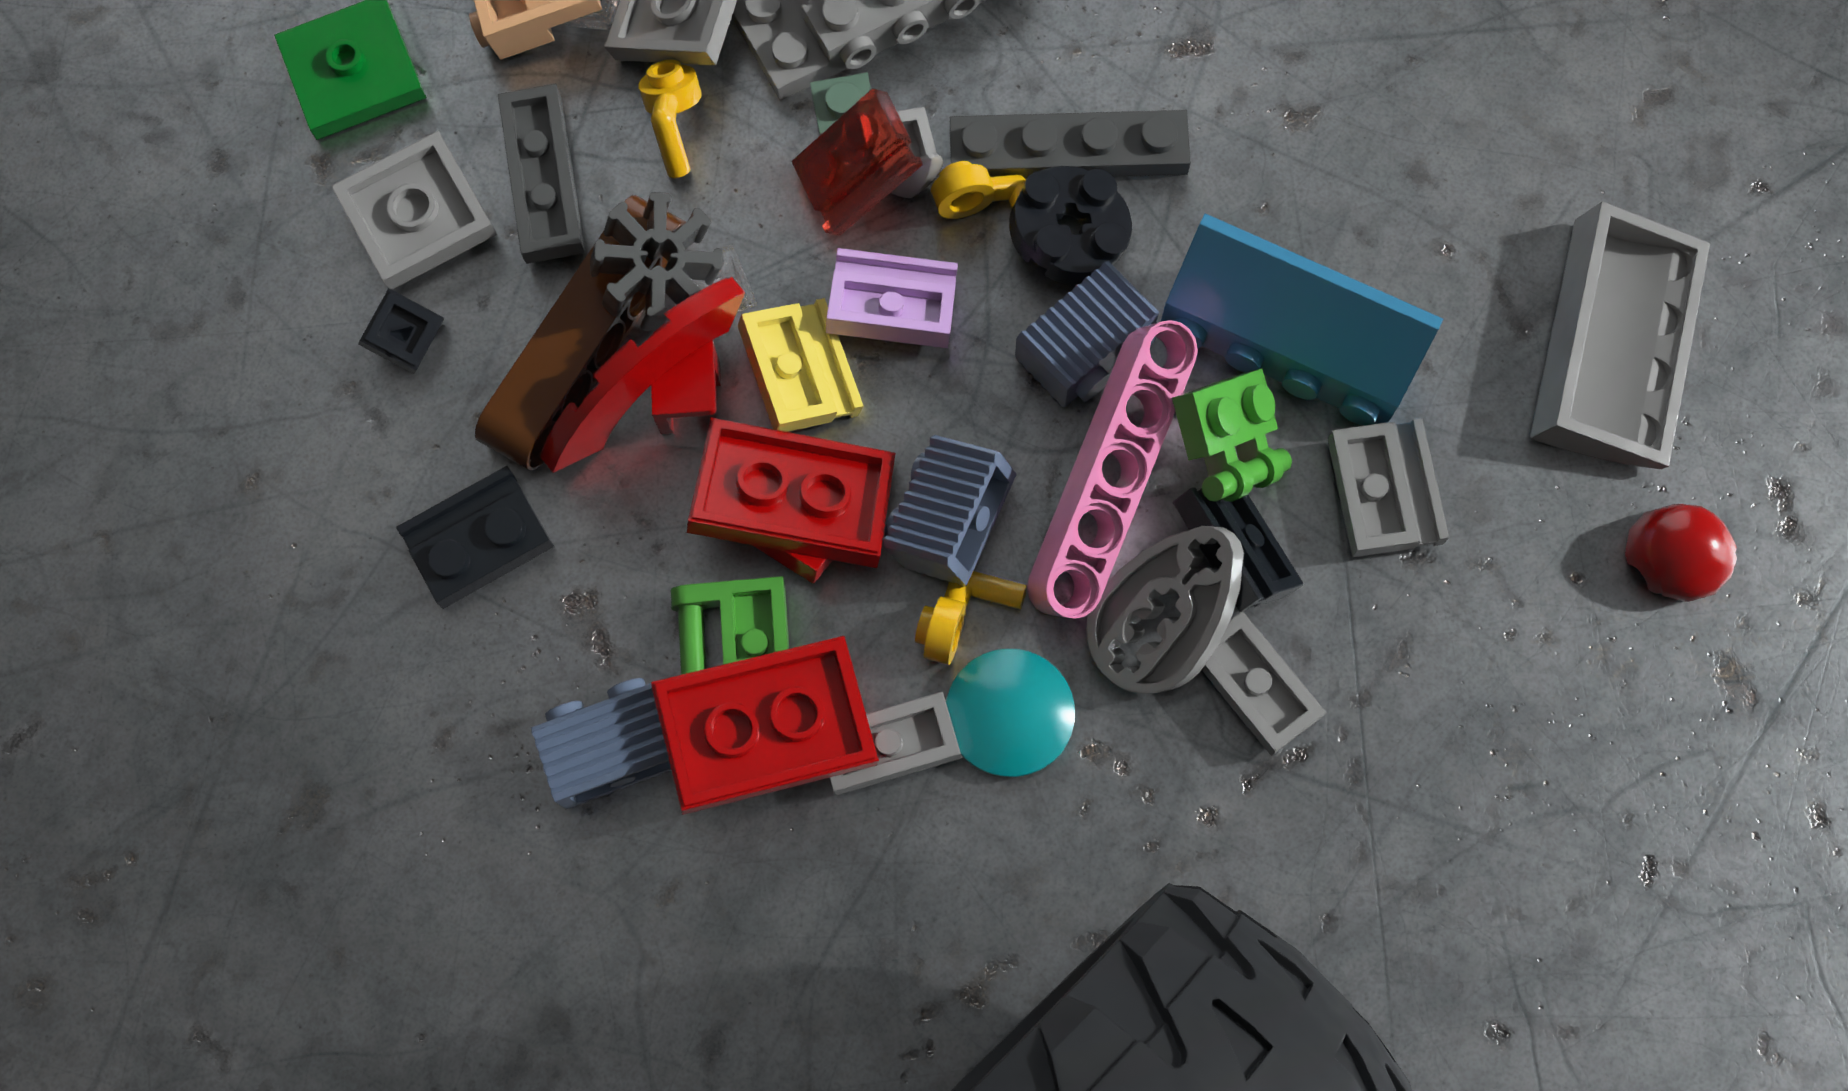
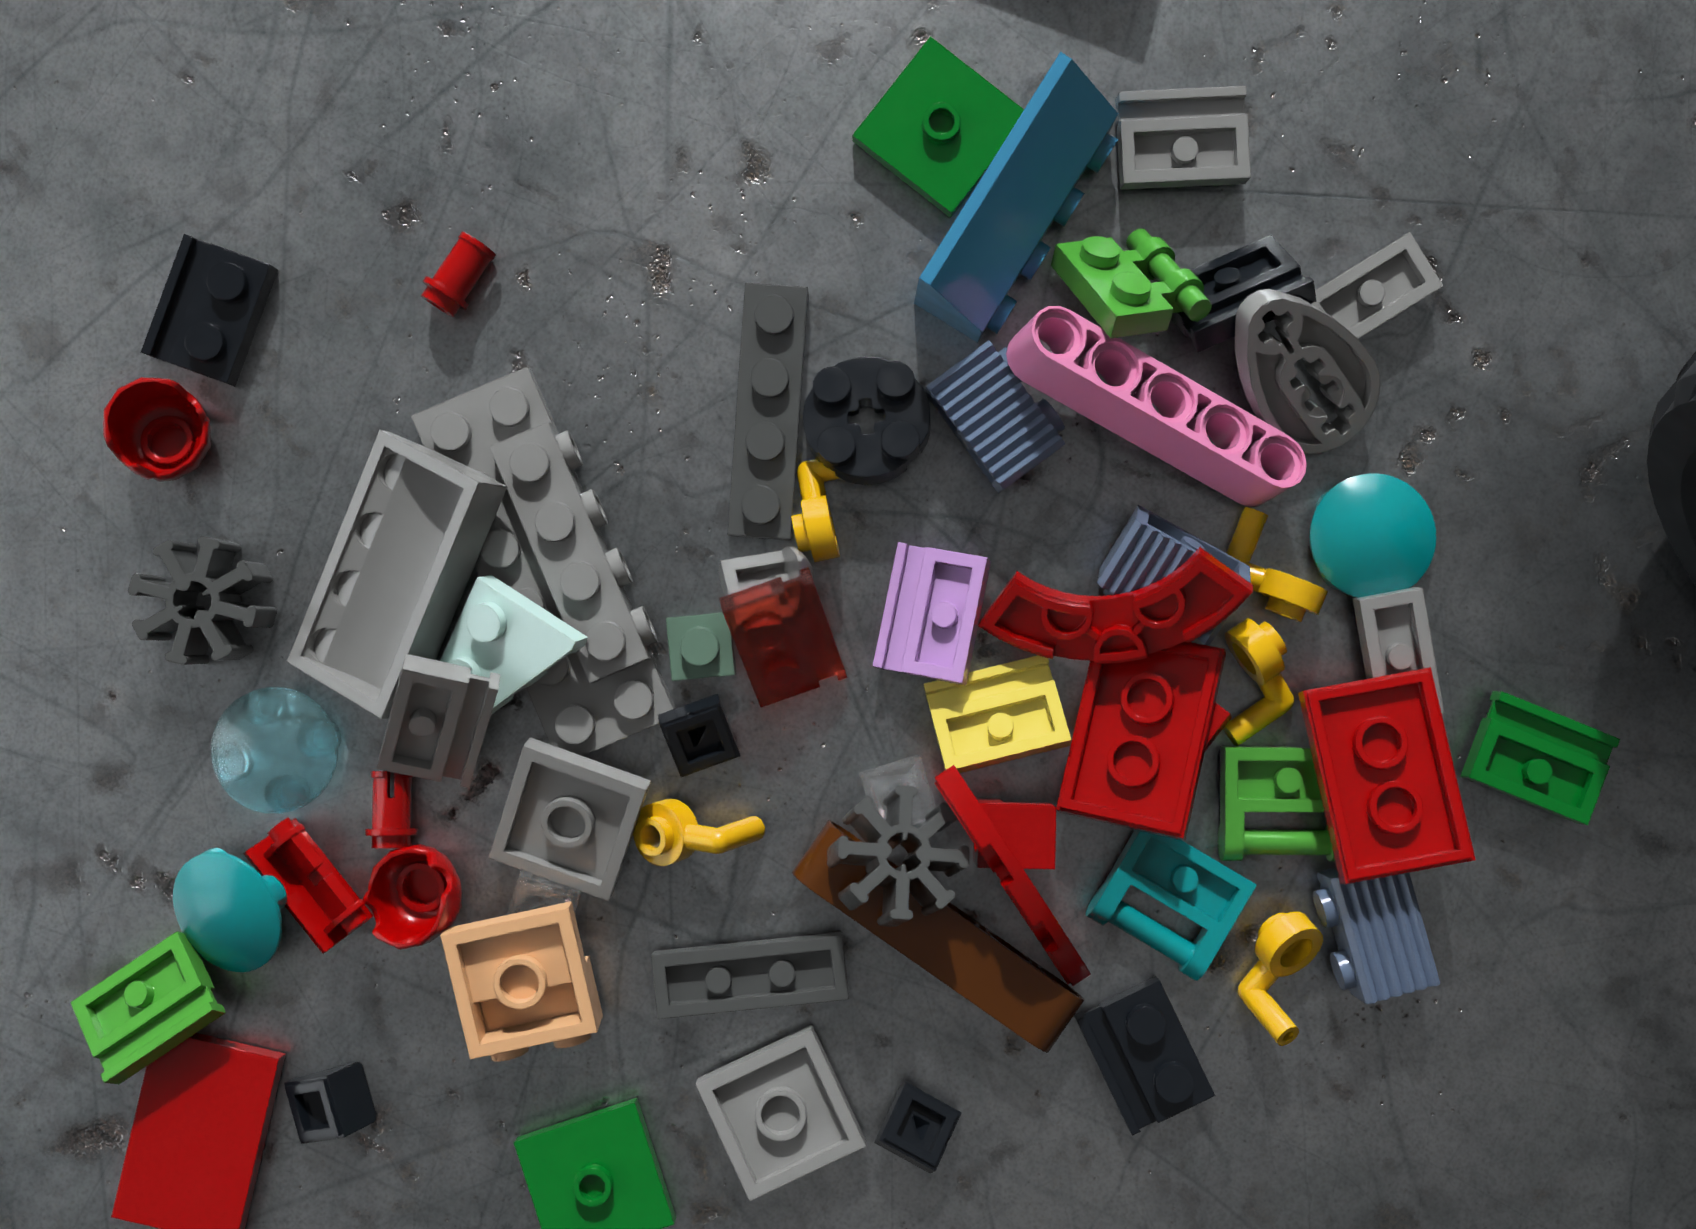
camera: 90 degrees left, 15 degrees up
none -> black tile [658,694,741,777]
none -> green plate [852,36,1024,218]
none -> red tile [978,547,1253,664]
none -> teal plate [1085,830,1257,981]
none -> yellow plate [1223,618,1294,747]
none -> yellow plate [1238,911,1323,1046]
none -> green plate [1460,691,1620,825]

